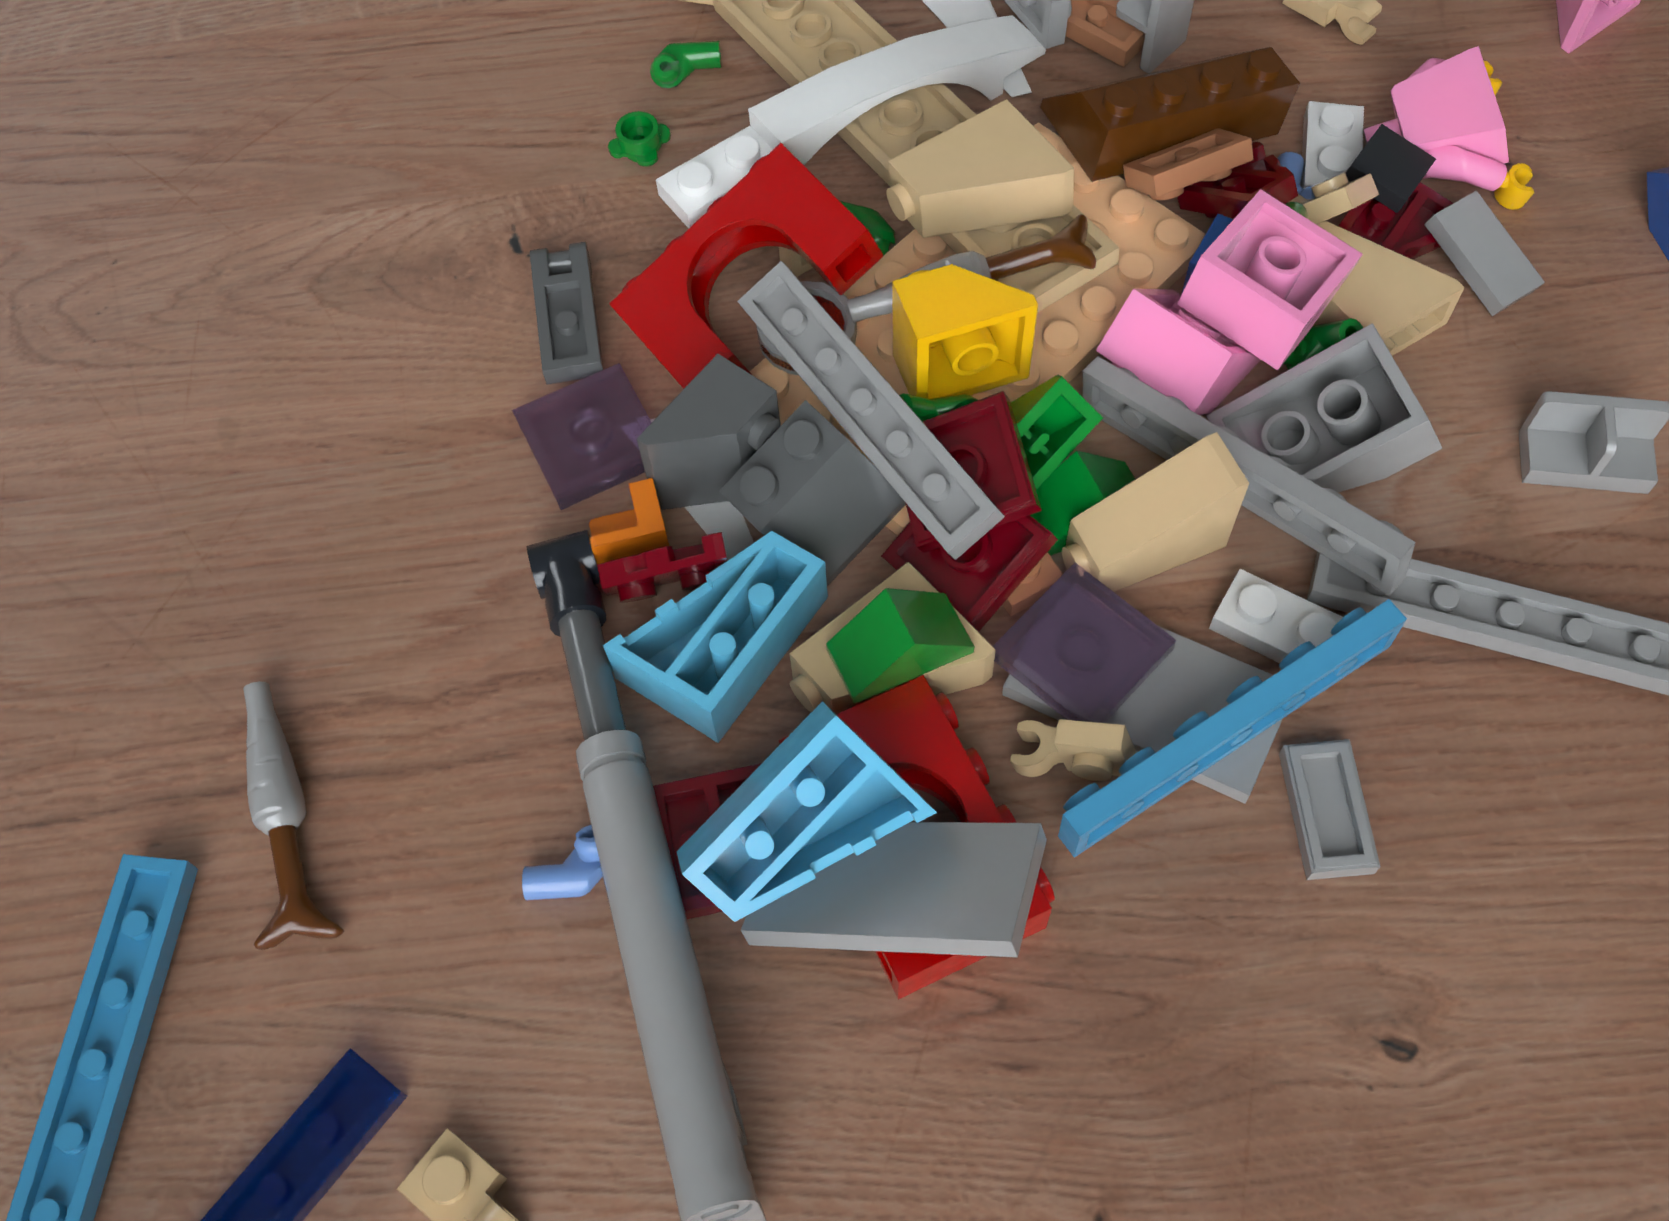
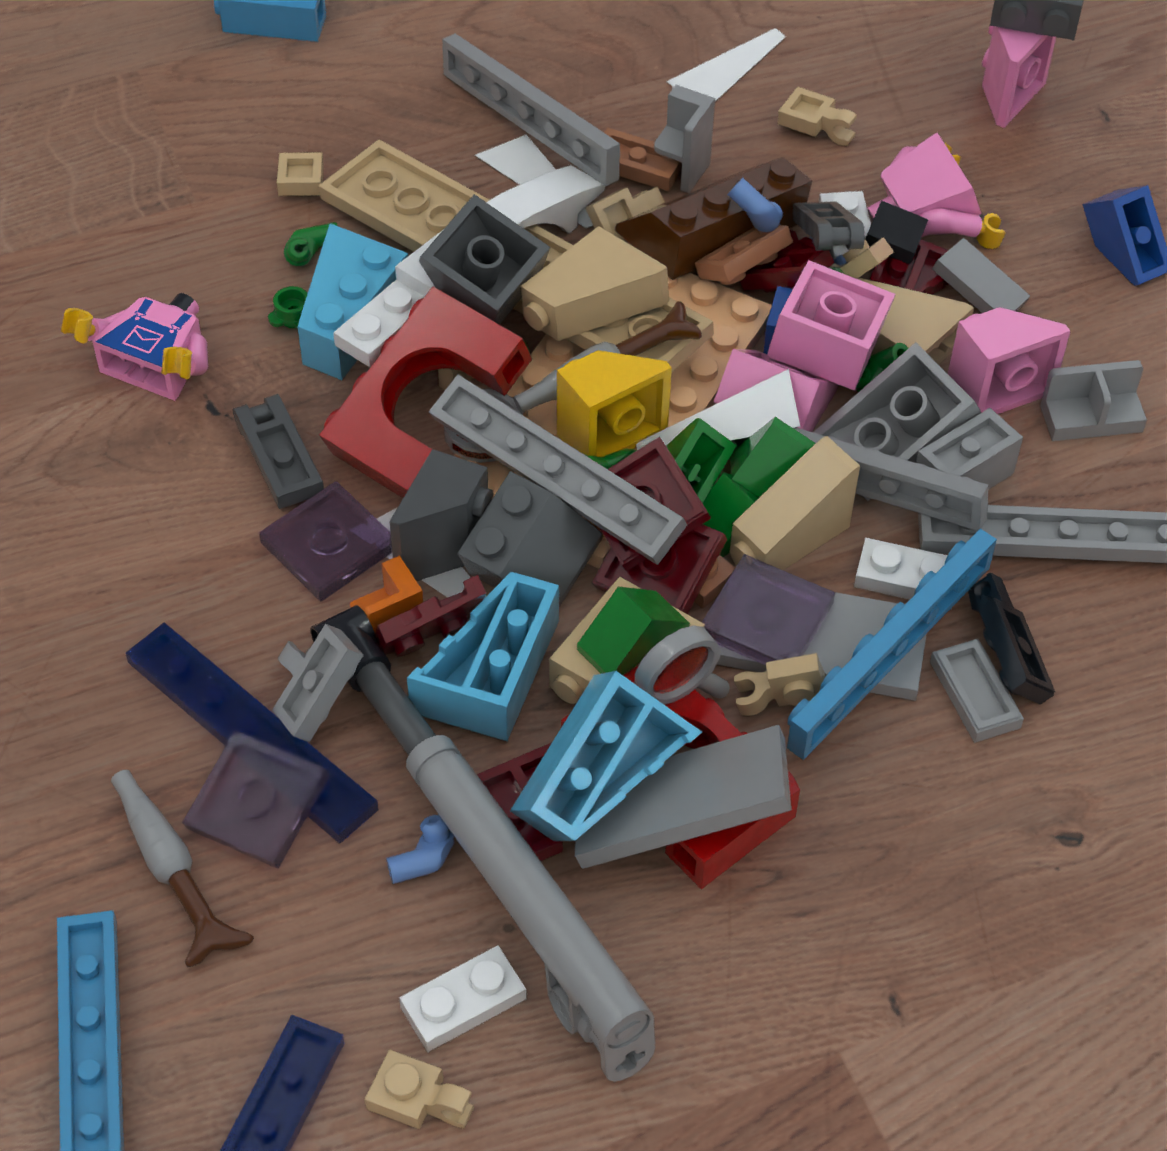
camera: 20 degrees left, 10 degrees down
none -> torso [61,293,208,401]
none -> clear blue tile [126,622,378,844]
none -> clear purple tile [182,731,330,869]
none -> light grey plate [272,624,363,742]
none -> medium azure wedge [297,223,408,380]
none -> white plate [399,945,526,1053]
none -> dark grey slope [419,194,550,325]
none -> tan plate [585,186,664,240]
none -> light grey piece [634,626,730,705]
none -> white sticker [636,369,800,450]
none -> medium blue arm [727,177,783,232]
none -> green slope [730,417,816,498]
none -> dark grey plate [793,202,865,251]
none -> light grey panel [916,408,1023,489]
none -> bright pink slope [948,307,1070,414]
none -> black hinge [968,572,1055,704]

